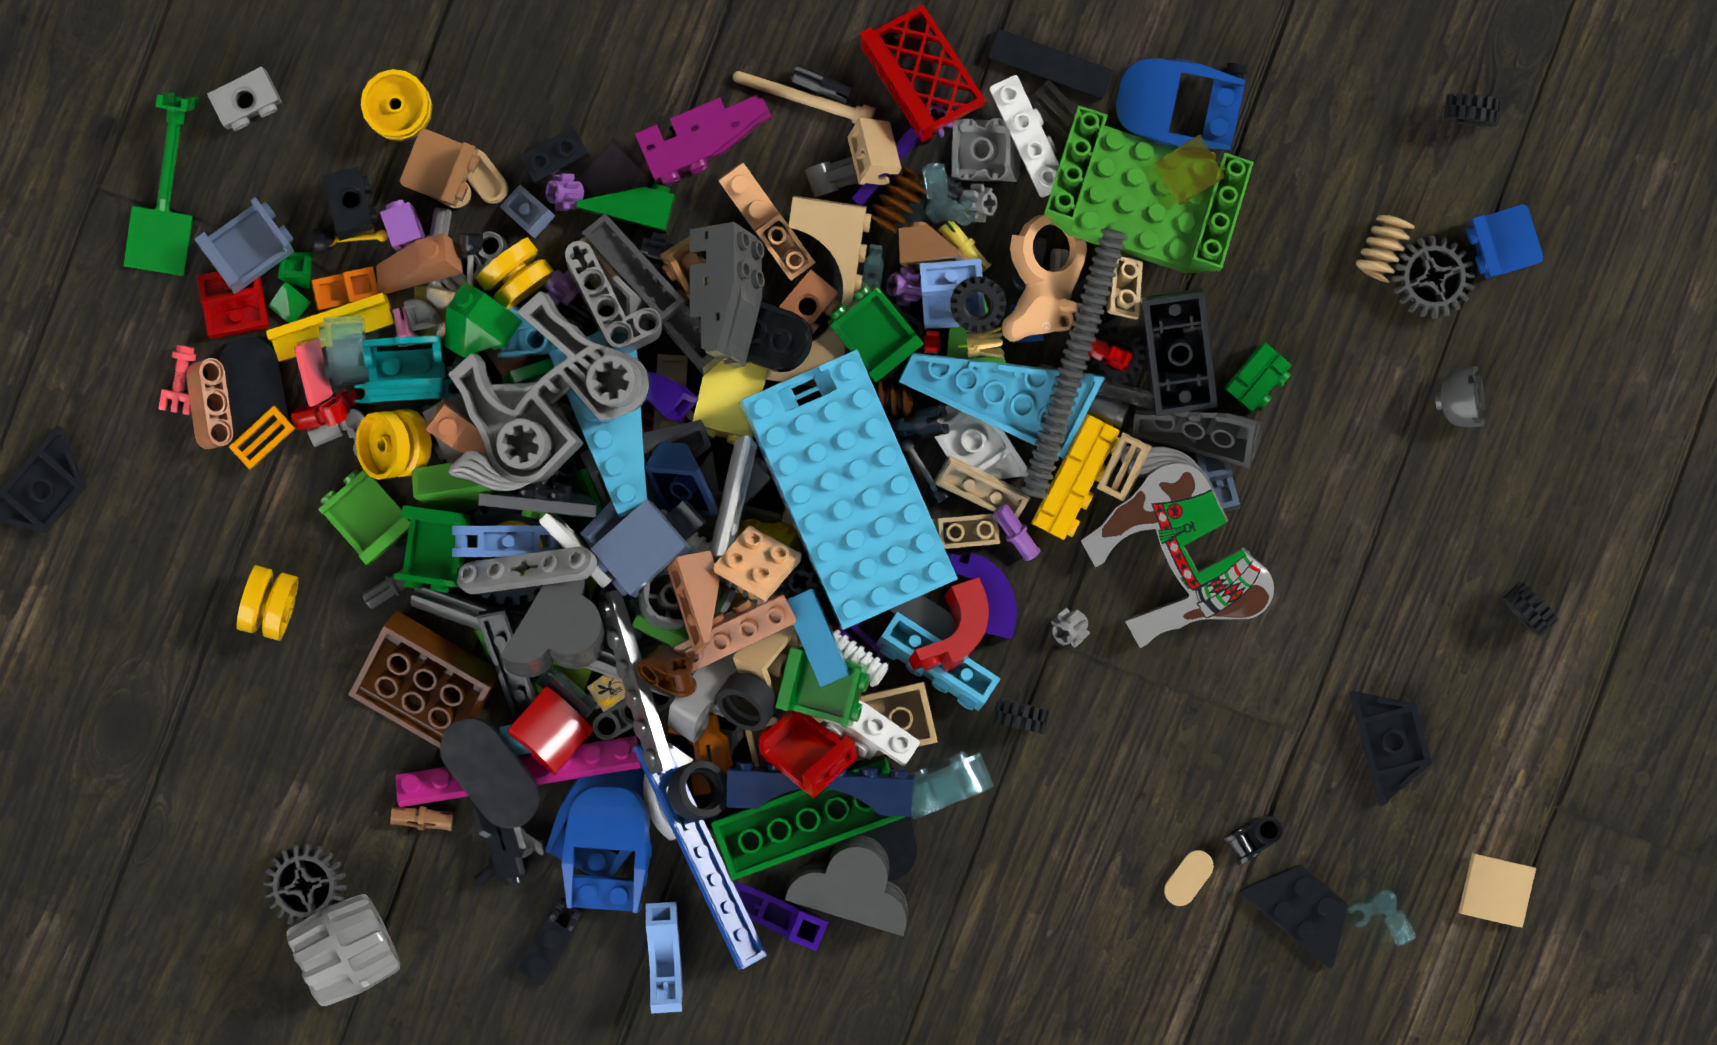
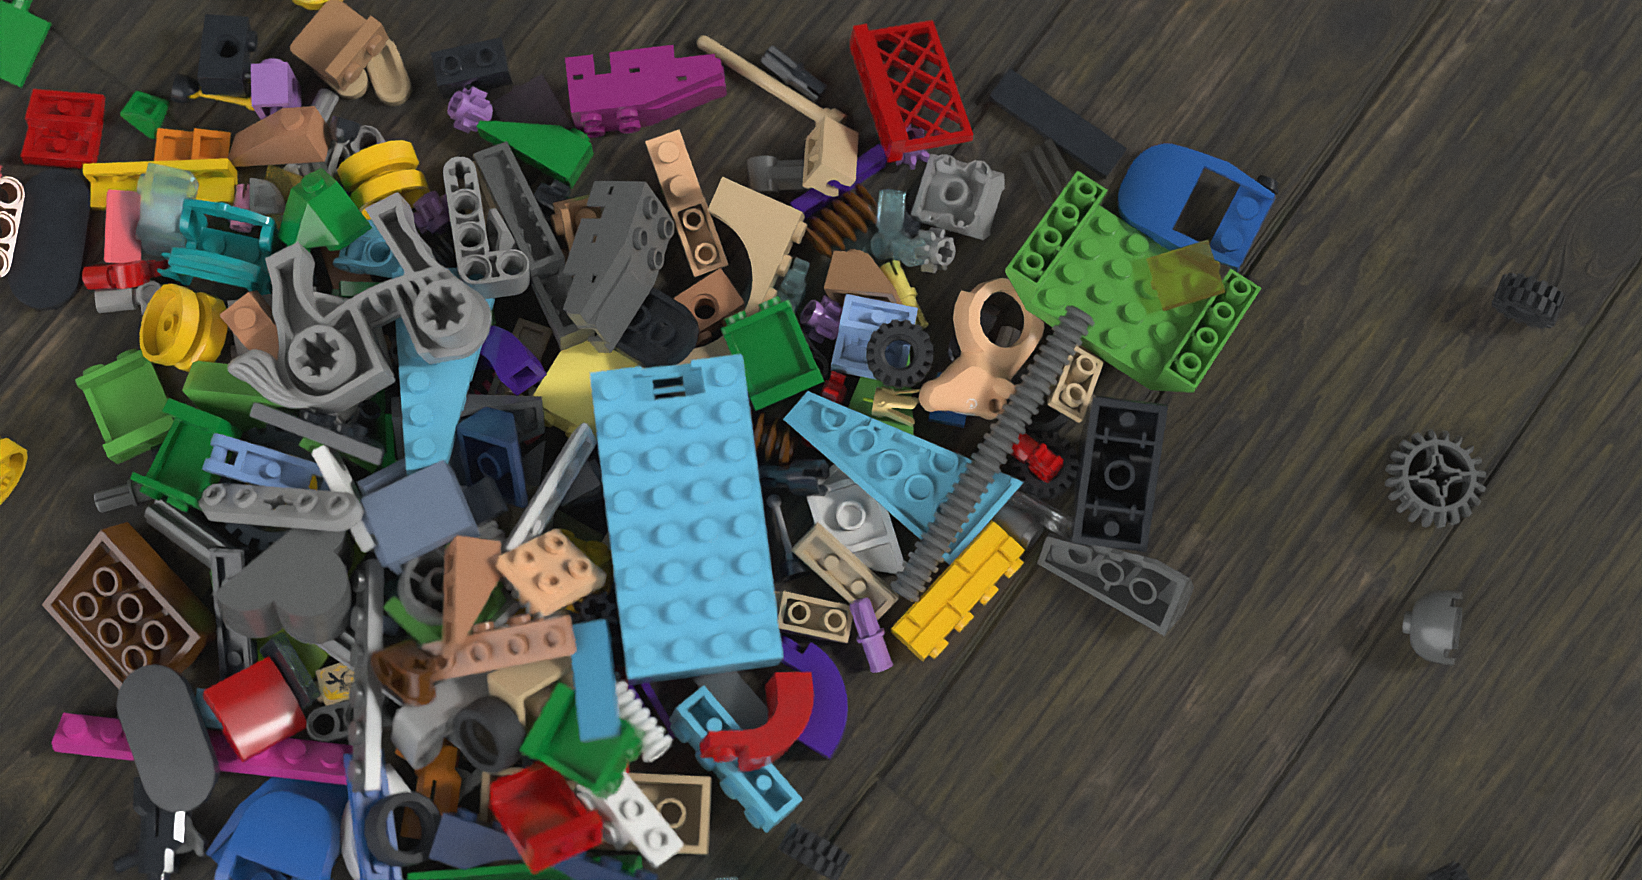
camera: 15 degrees right, 10 degrees down
sand blue panel [195,197,294,294] -> none
light orange tile [229,406,296,470] -> none
green slope [269,282,312,323] -> none
medium nougat pin [390,806,454,831] -> none
sand blue slope [500,185,555,238] -> none
white bracket [989,75,1059,198] -> none
light grey gear [1051,608,1090,648] -> none
animal [1081,446,1274,648] -> none
tan tile [1097,433,1152,502] -> none
sand blue slope [1195,453,1240,512] -> none
green brick [1222,342,1292,413] -> none
tan piece [1355,215,1415,283] -> none
blue bracket [1466,205,1543,279] -> none

